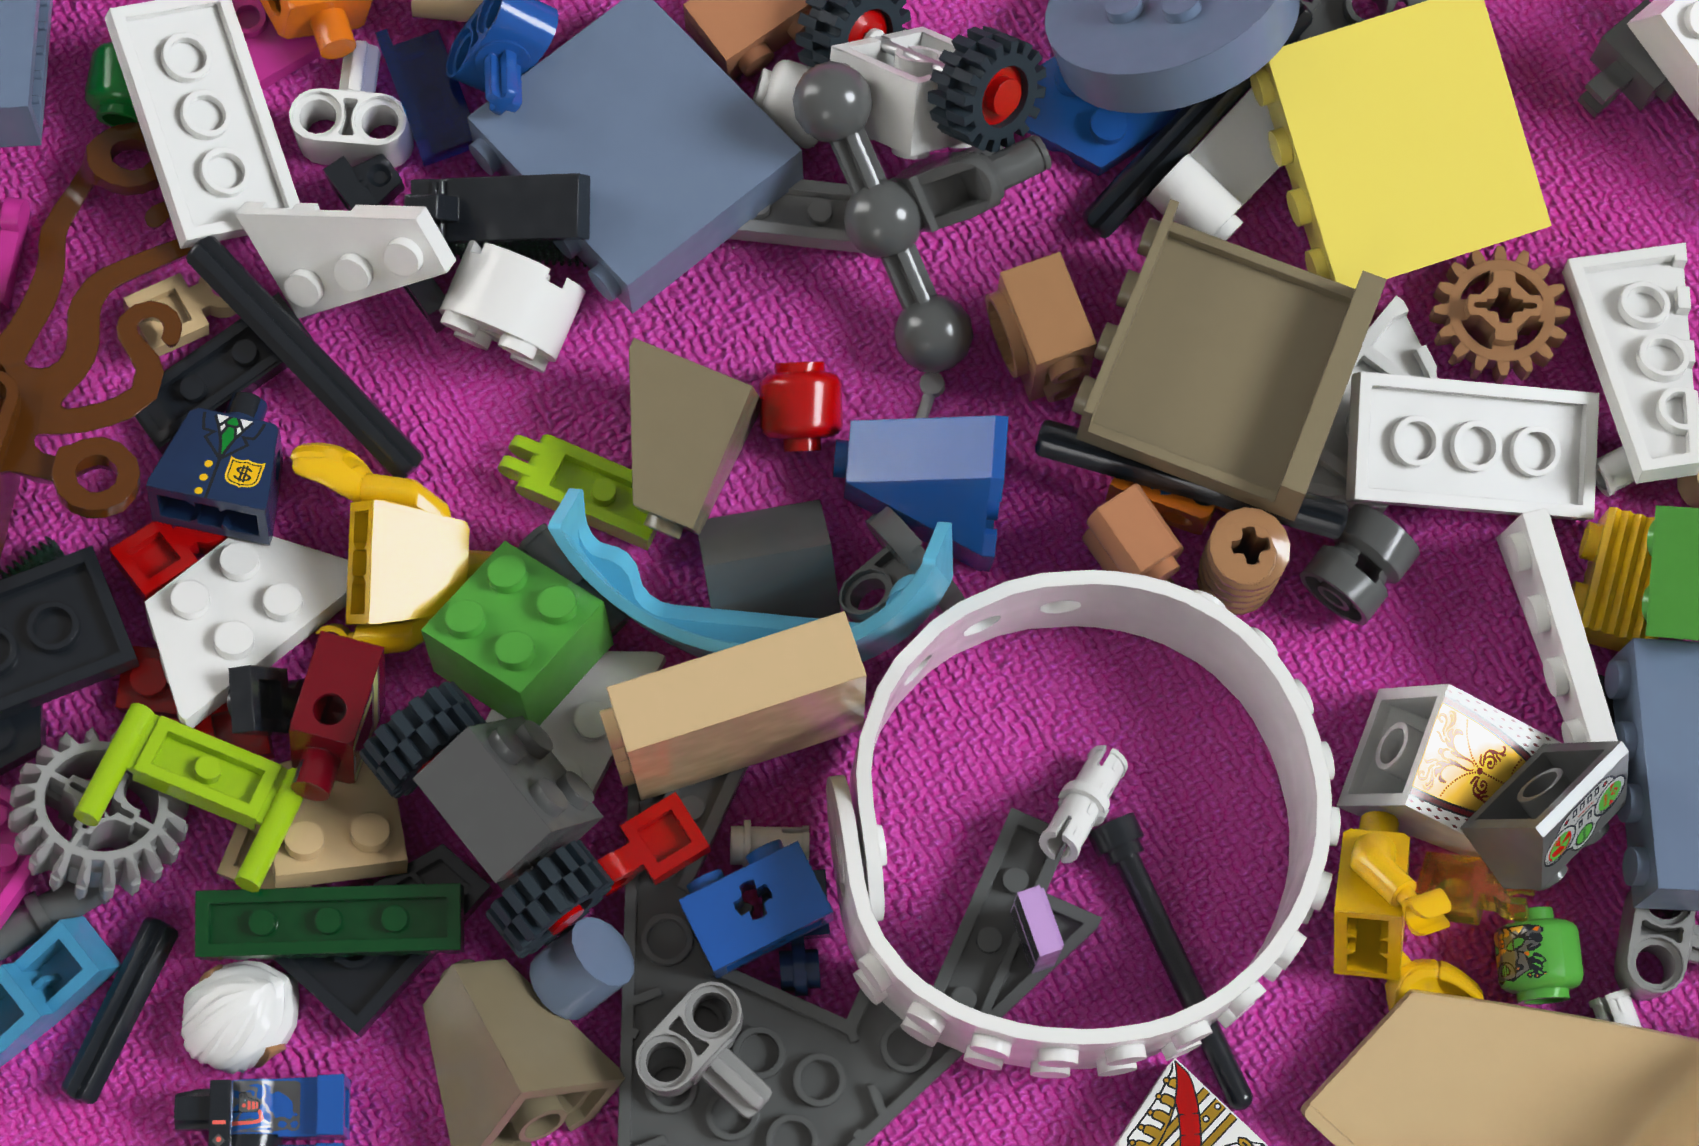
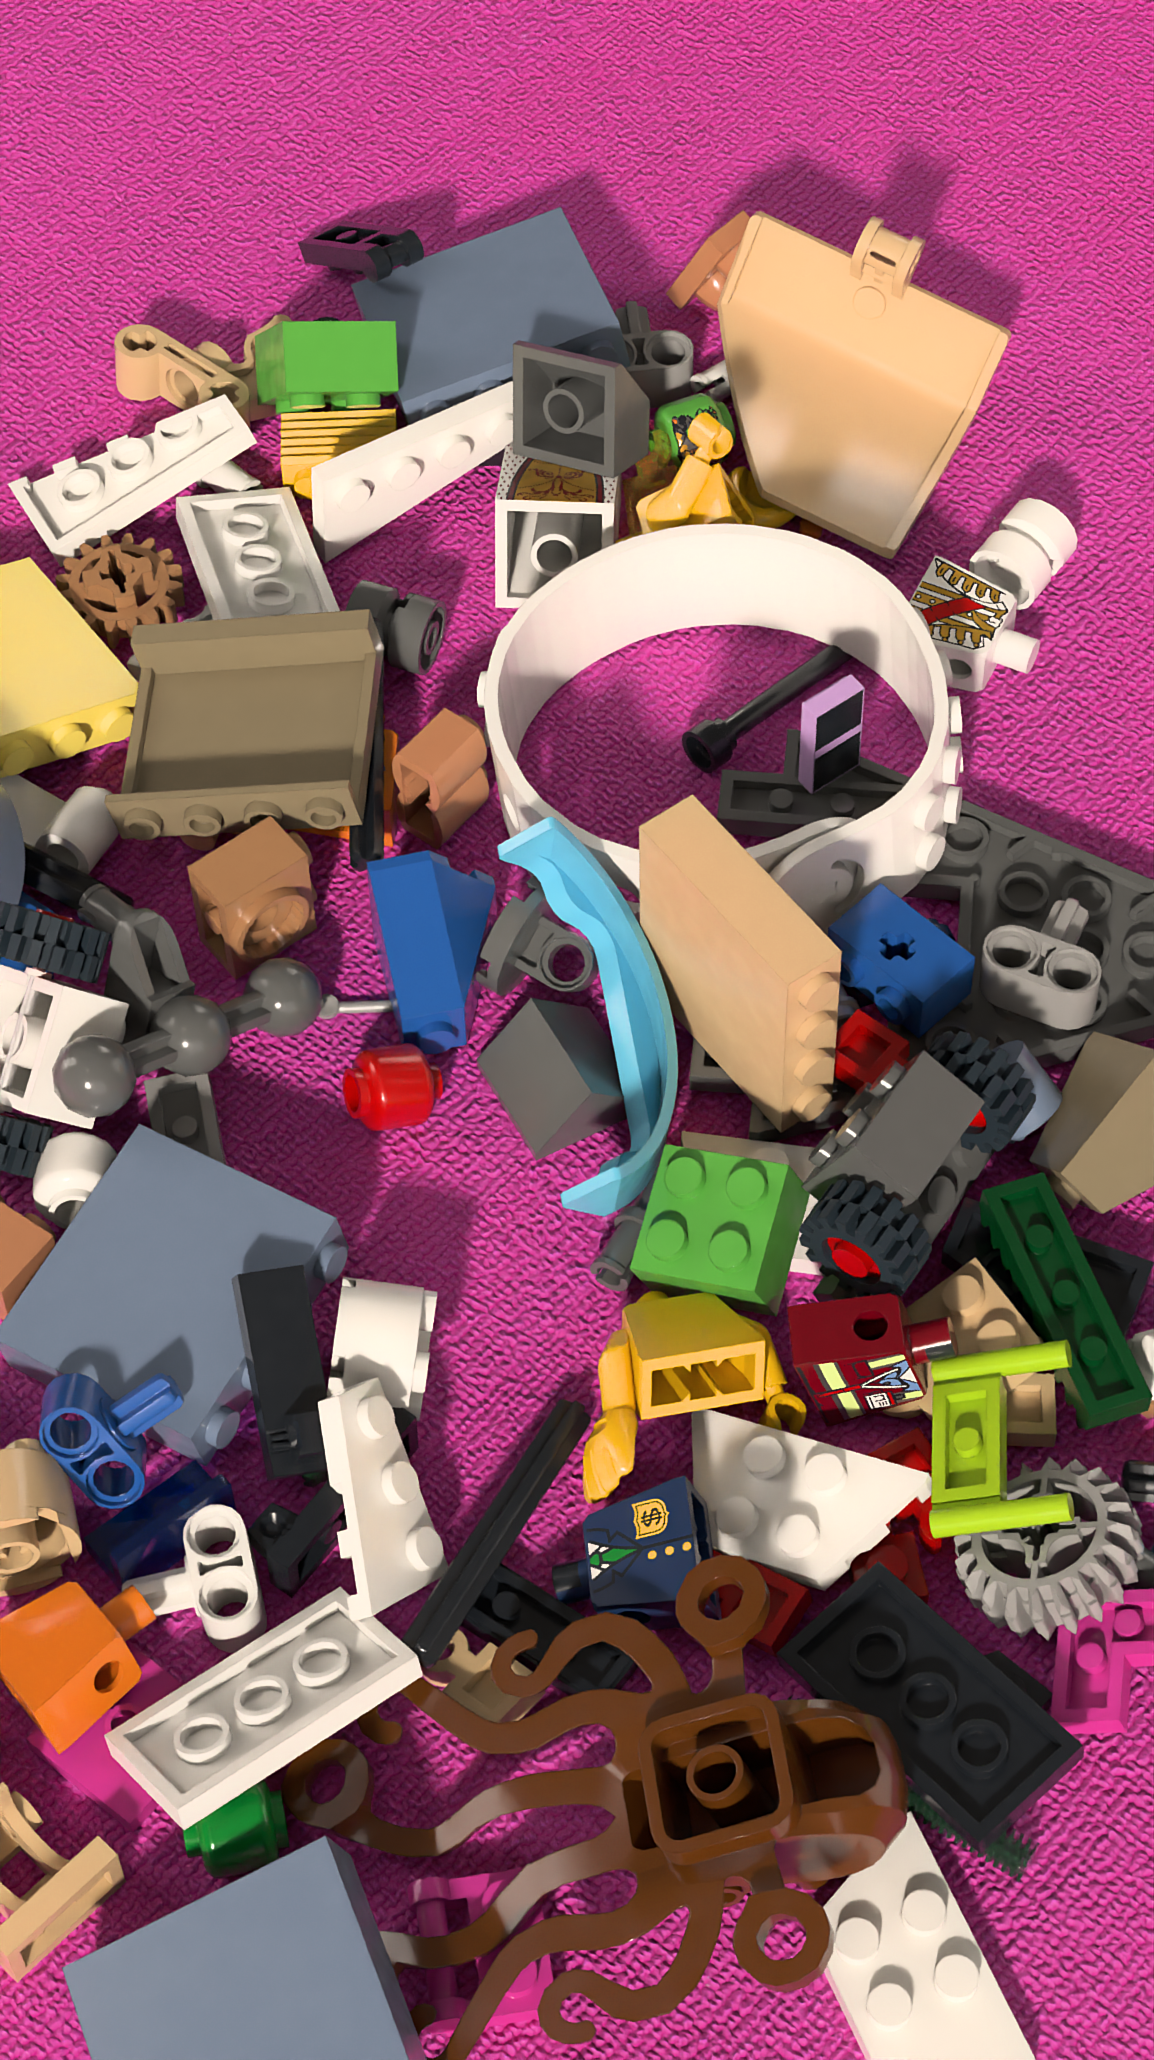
camera: 105 degrees left, 20 degrees down
black plate [227,665,305,736] -> none
lime hinge [497,434,657,551] -> none
dark tan slope [629,338,760,540] -> none
white pin [1039,745,1128,863] -> none
medium nougat piece [1196,507,1290,615] -> none

